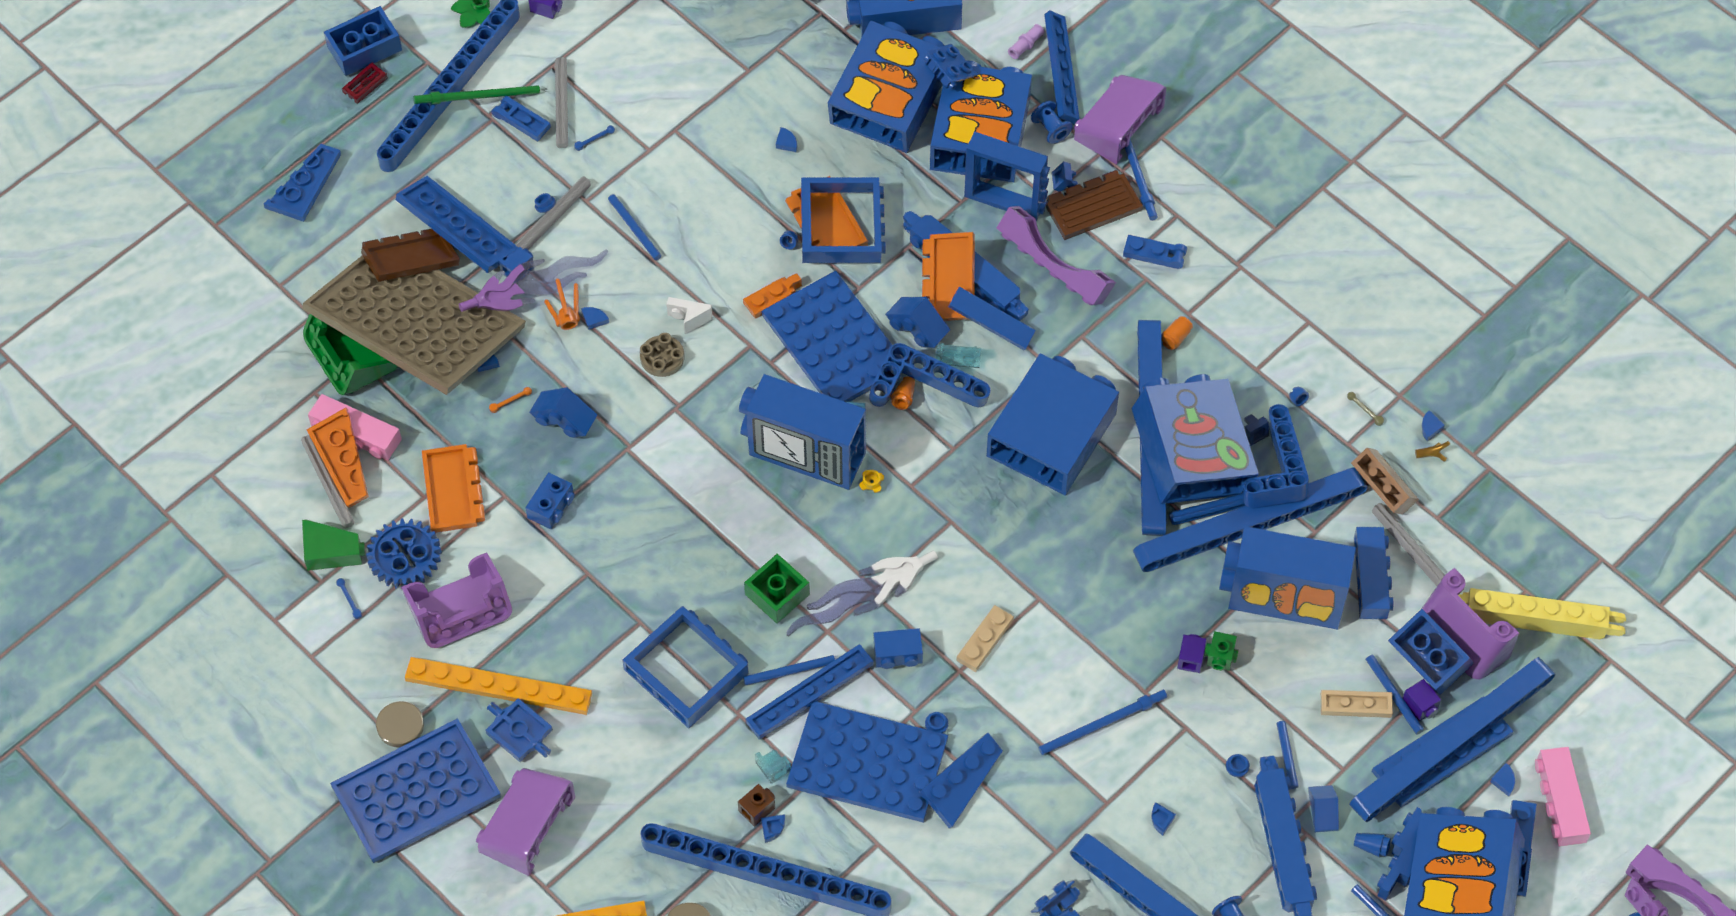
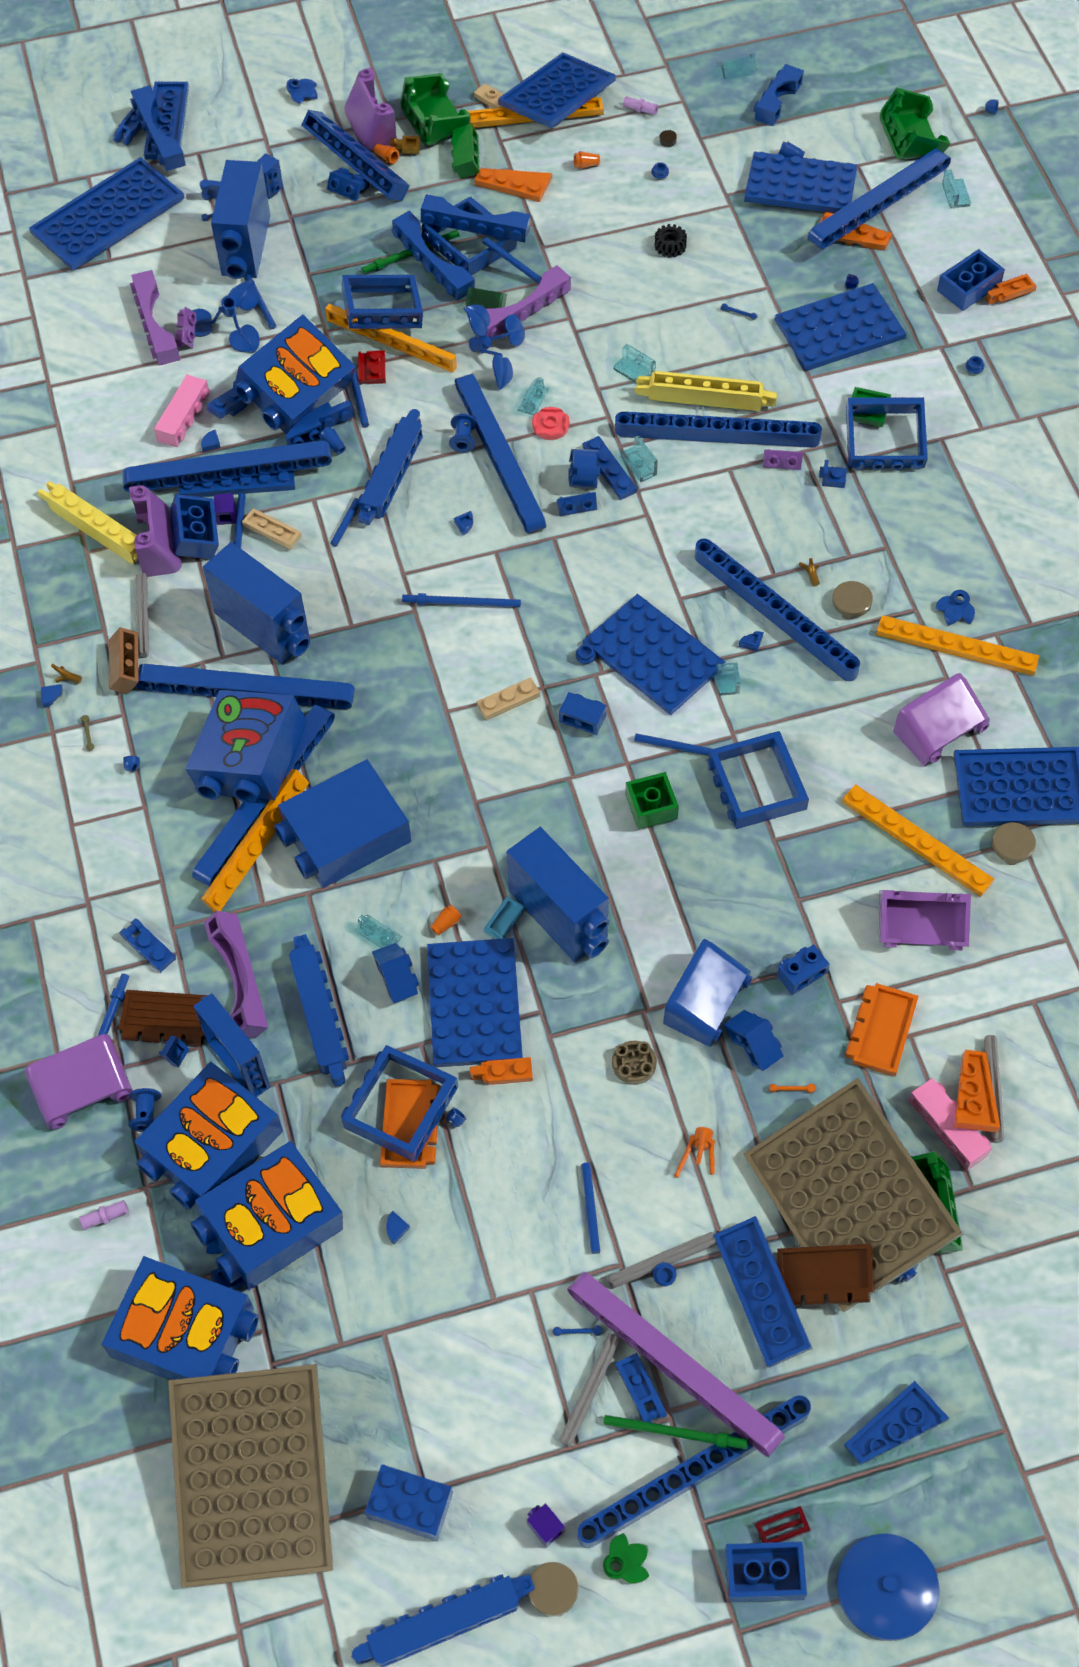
camera: 150 degrees left, 0 degrees up
green slope [302,519,366,571] -> none
blue hinge [336,578,362,619] -> none
blue gear [366,518,442,589] -> none
piece [459,249,608,312] -> none
blue plate [485,698,553,762] -> none
blue brick [499,247,534,284] -> none
blue tile [581,307,609,330] -> none
white slope [666,297,712,334] -> none
reddish brown brick [738,784,775,827] -> none
blue plate [745,644,873,740] -> none
clear purple piece [786,550,938,637] -> none
blue beam [869,343,991,408] -> none
blue wing [919,733,1003,828] -> none
orange hinge [922,232,975,321] -> none
blue hinge [924,44,978,90] -> none
blue tile [948,287,1036,350] -> none
blue plate [1044,10,1080,124] -> none
orange piece [1161,316,1193,350] -> none
dark purple brick [1177,634,1206,673] -> none
green brick [1204,631,1239,671] -> none
blue plate [1226,754,1250,777] -> none
blue beam [1243,404,1309,508] -> none
dark blue tile [1244,414,1269,446] -> none
blue slope [1308,785,1339,833] -> none
blue brick [1354,527,1394,619] -> none
none -> light orange plate [201,769,309,913]
none -> medium lavender beam [567,1272,785,1457]
none -> windscreen [663,938,753,1047]
none -> blue dish [837,1534,939,1641]

